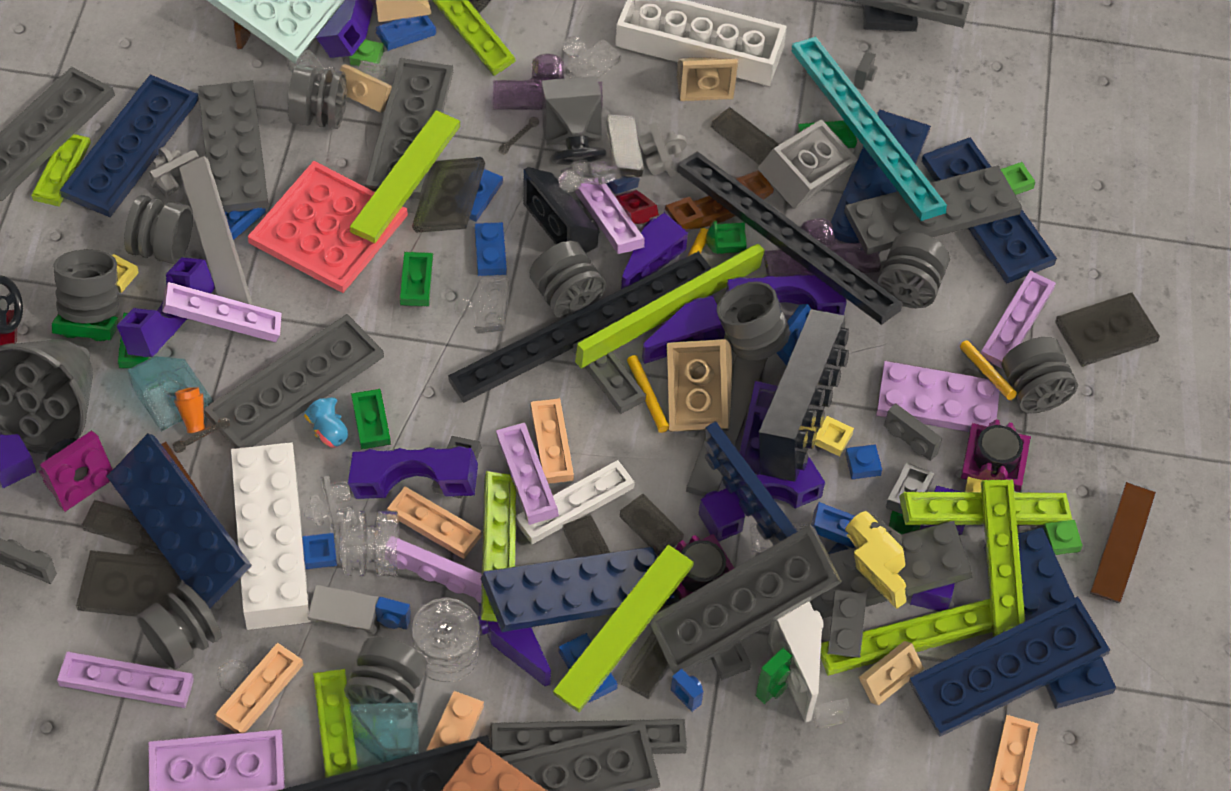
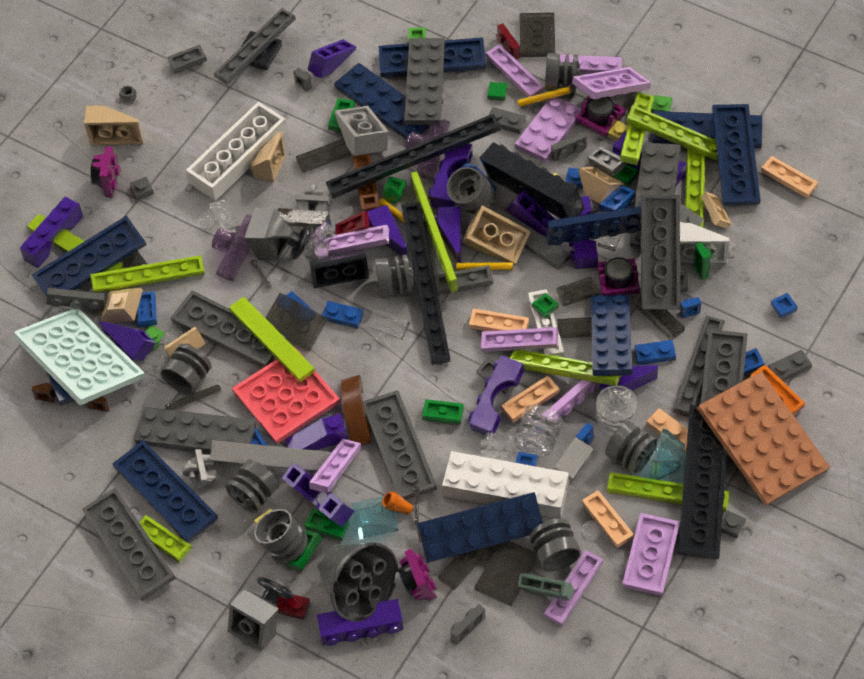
camera: 60 degrees left, 0 degrees up
dark azure animal [304,397,348,448] -> none
green plate [400,252,433,307] -> none
lime tile [553,545,694,712] -> none
teal plate [792,37,947,221] -> none
light yellow plate [845,511,906,609] -> none
dark grey wheel [878,232,950,309] -> none
reddish brown slope [1090,482,1156,604] -> none
none -> clear smoke bar [165,384,222,410]
none -> dark purple slope [286,414,347,451]
none -> dark purple slope [307,39,357,78]
none -> reddish brown slope [341,375,372,445]
none -> green tile [487,82,508,101]
none -> dark grey plate [489,107,526,134]
none -> dark red plate [496,23,520,60]
none -> sand green piece [518,574,575,601]
none -> green tile [532,293,559,319]
none -> lavender plate [560,55,622,74]
none -> lavender plate [572,67,651,99]
none -> tan slope [579,166,625,206]

